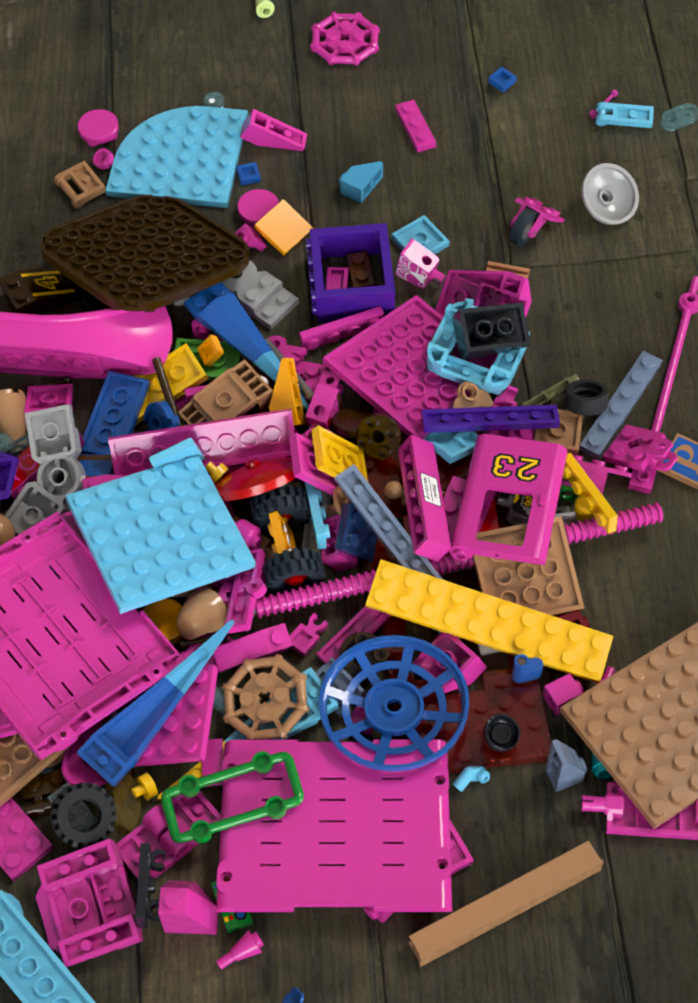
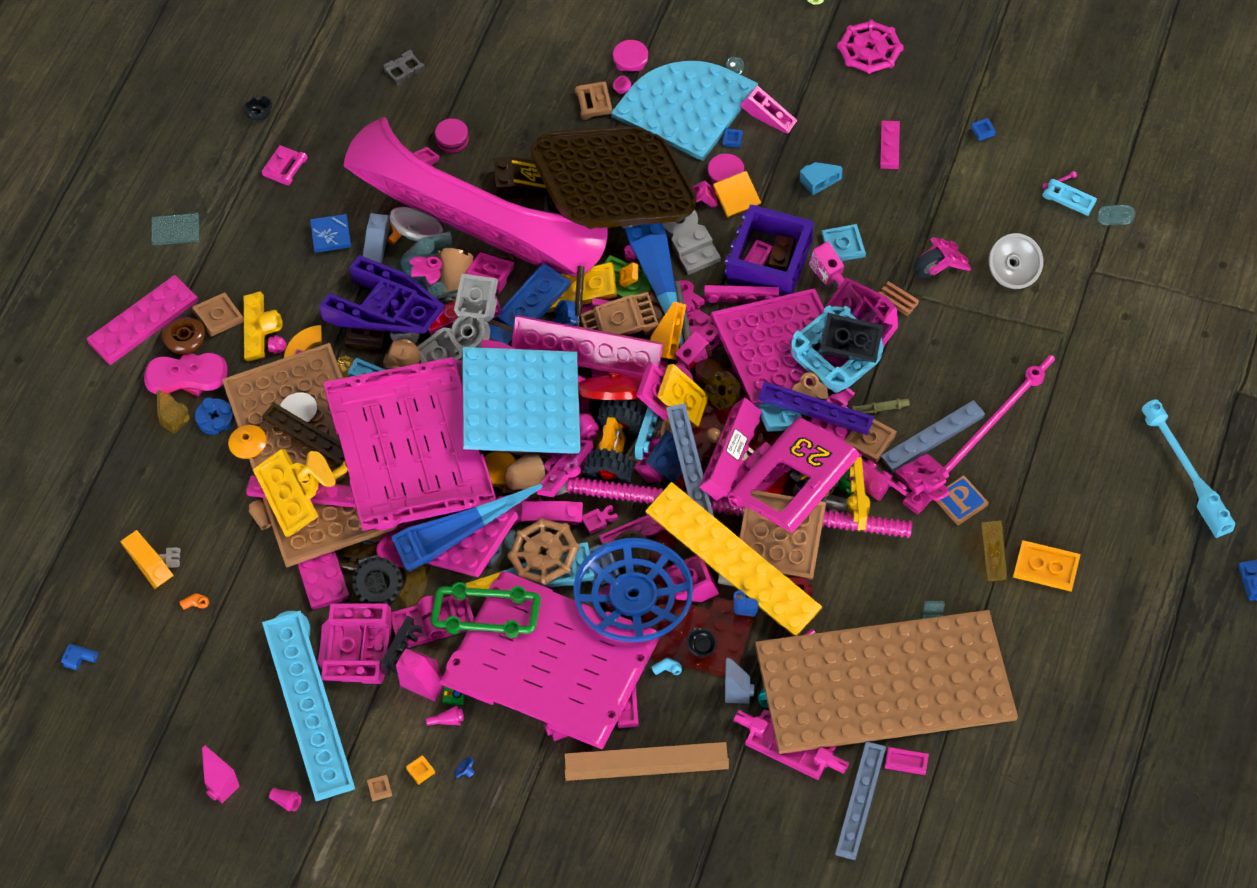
camera: 25 degrees right, 0 degrees up
yellow tile [131,773,158,800] -> none
medium azure tile [149,438,205,468] -> none
dark pink sticker [202,738,224,787] -> none
yellow tile [205,461,229,484] -> none
dark pink brick [543,673,583,716] -> none
black tyre [565,380,609,415] -> none

